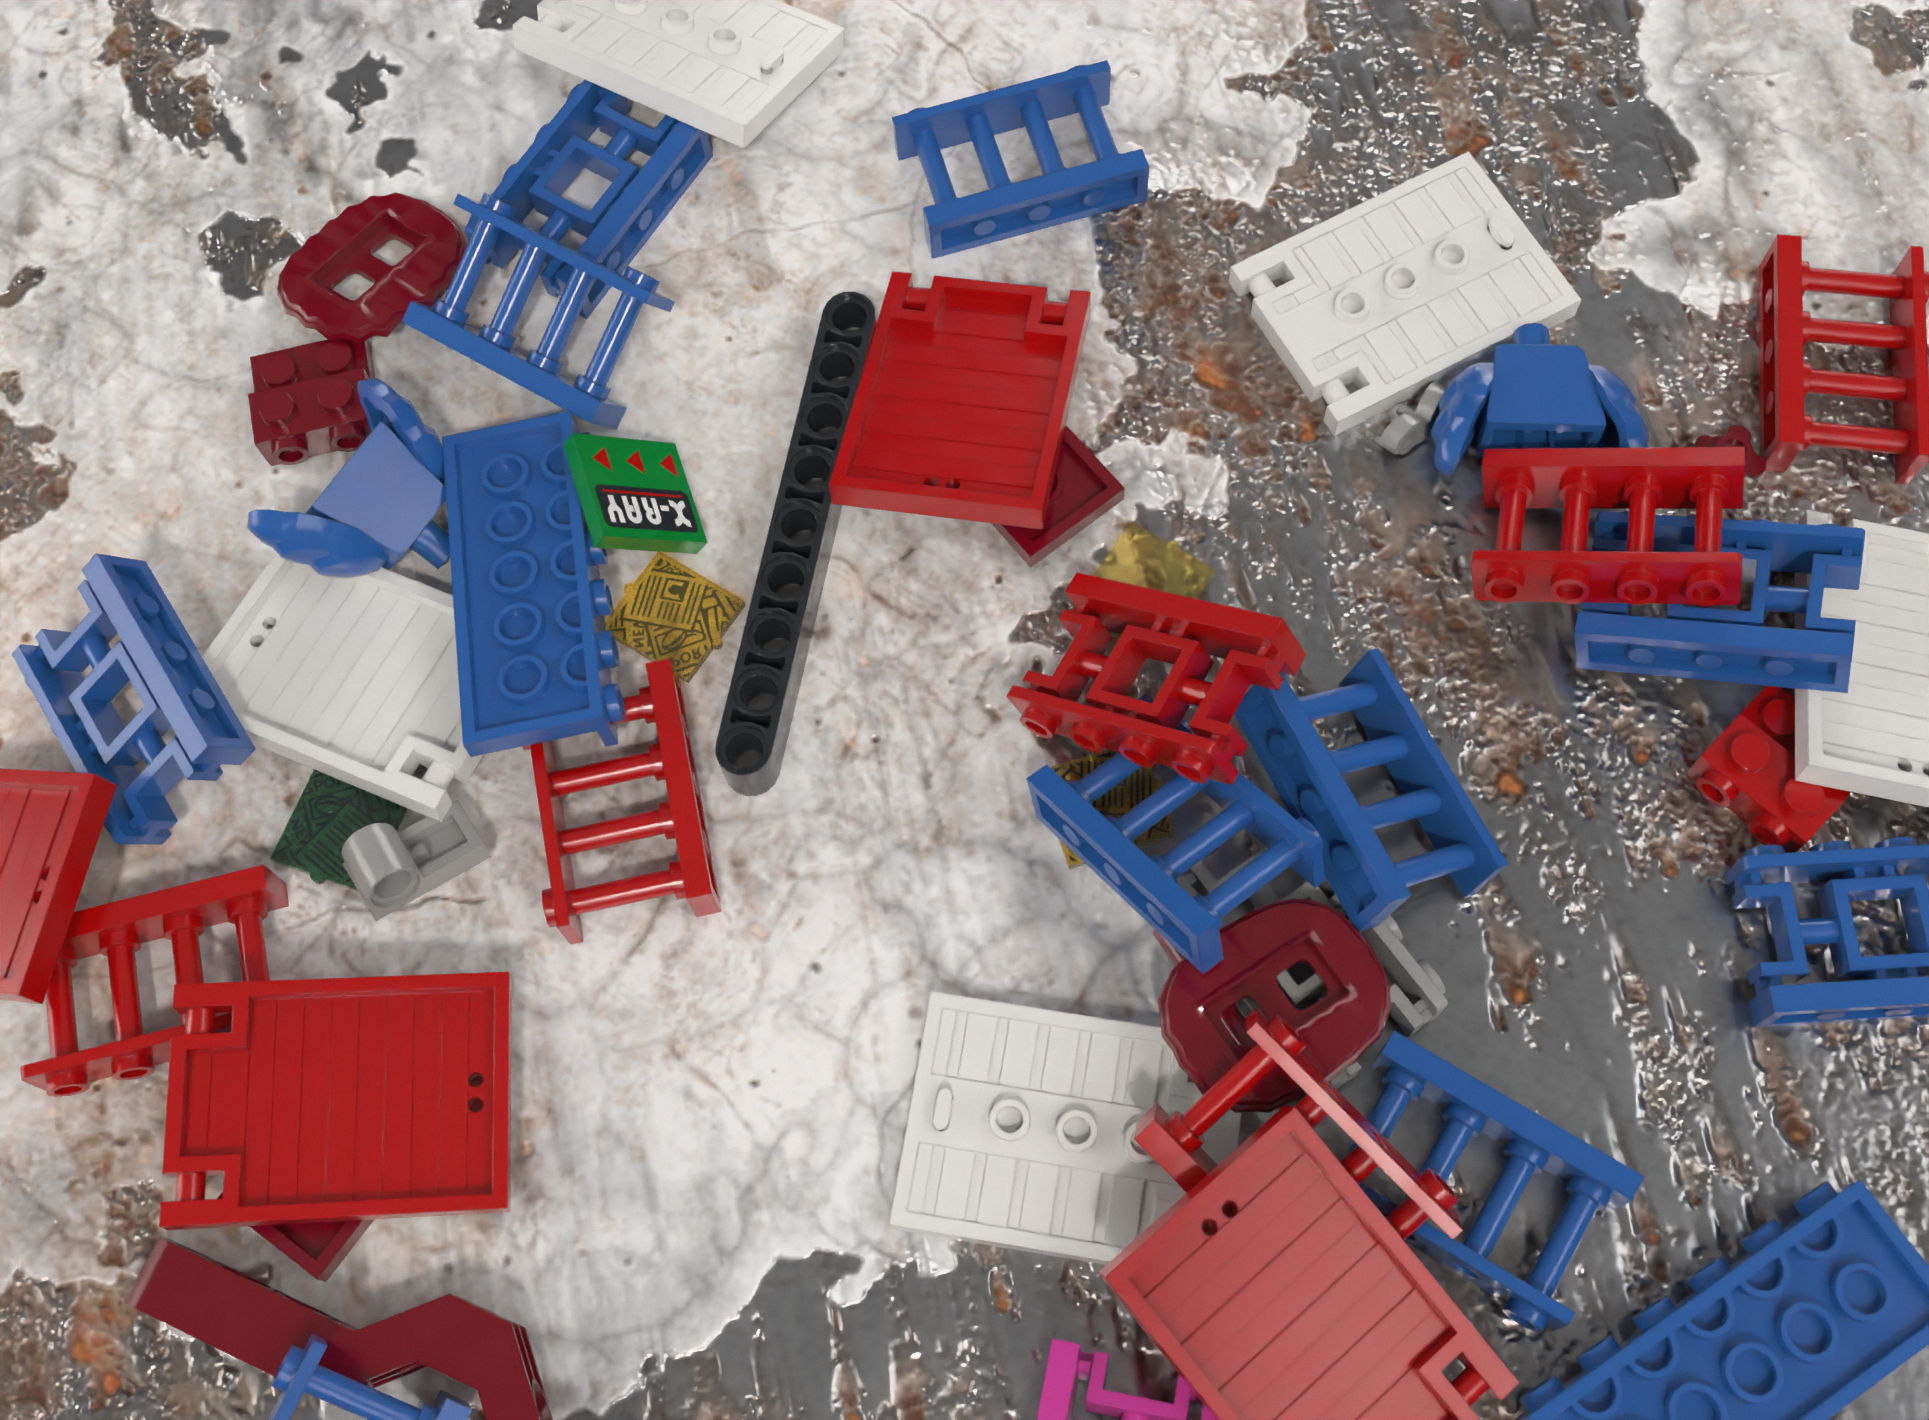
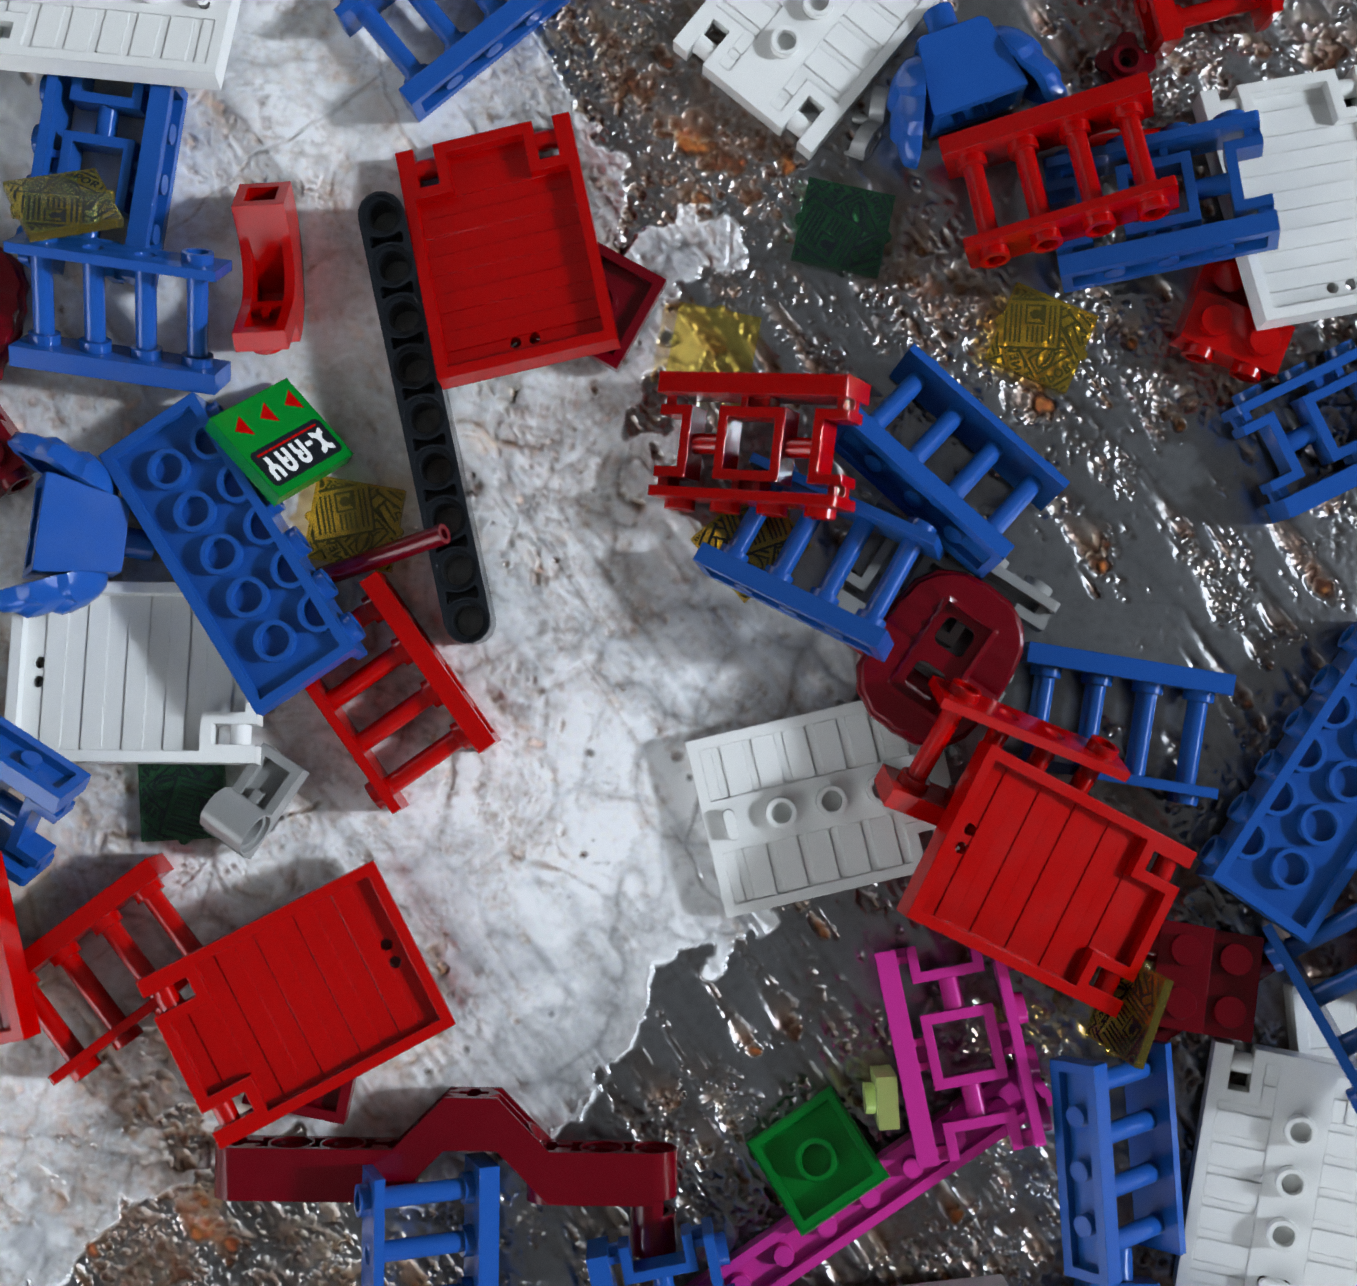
camera: 30 degrees left, 20 degrees up
none -> clear yellow piece [2,168,124,242]
none -> red arch [231,181,305,355]
none -> dark red piece [316,523,451,584]
none -> clear green piece [791,177,896,279]
none -> clear yellow piece [983,282,1099,395]

